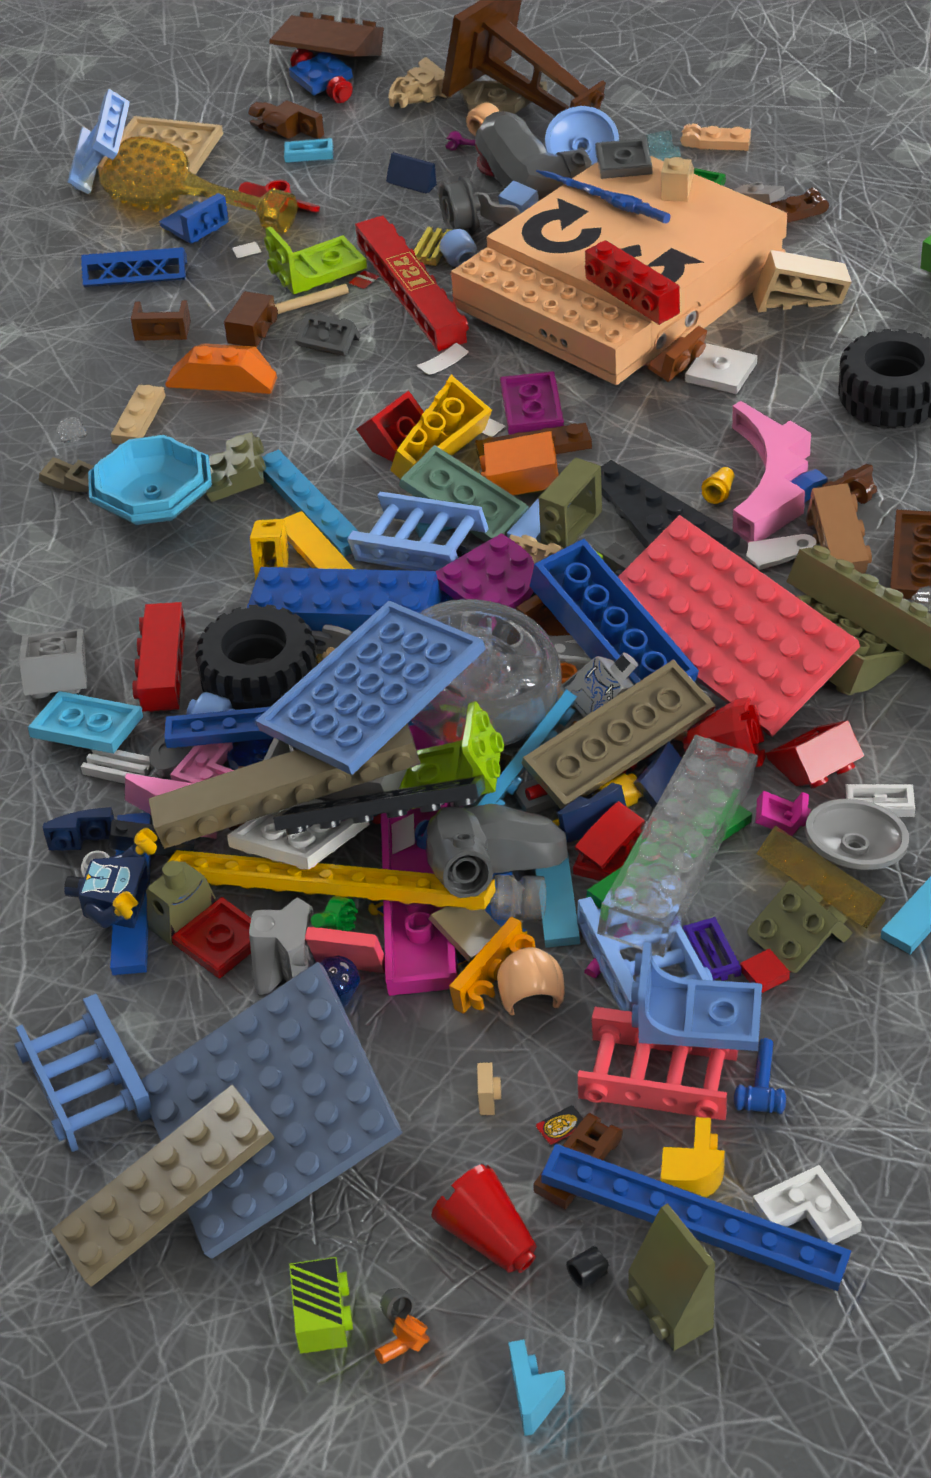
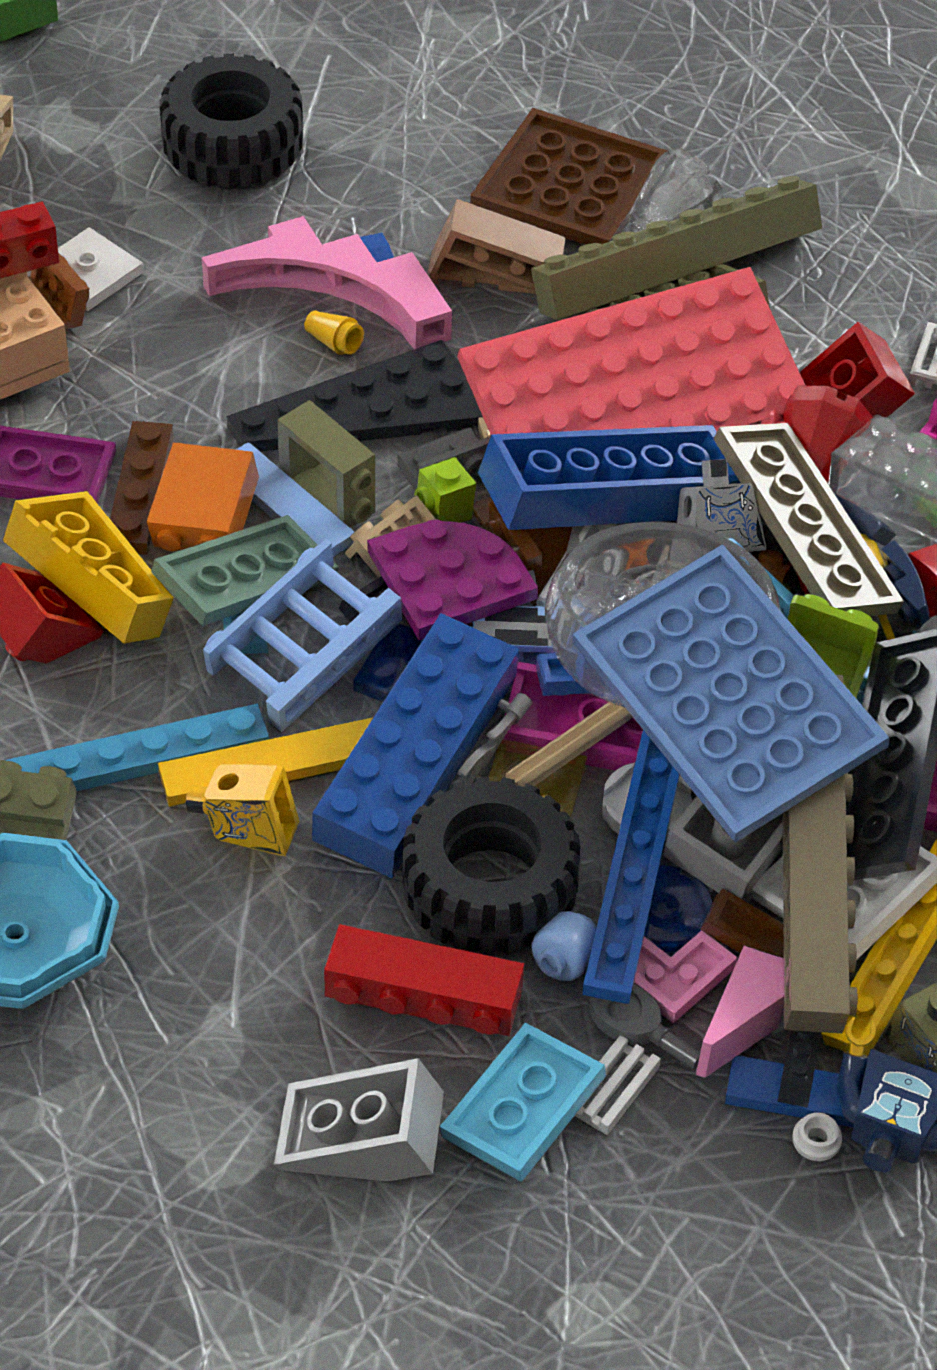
camera: 80 degrees left, 5 degrees up
dark blue slope [43,807,115,851] -> none
white piece [746,534,817,570] -> none
reddish brown hips [822,464,878,504] -> none

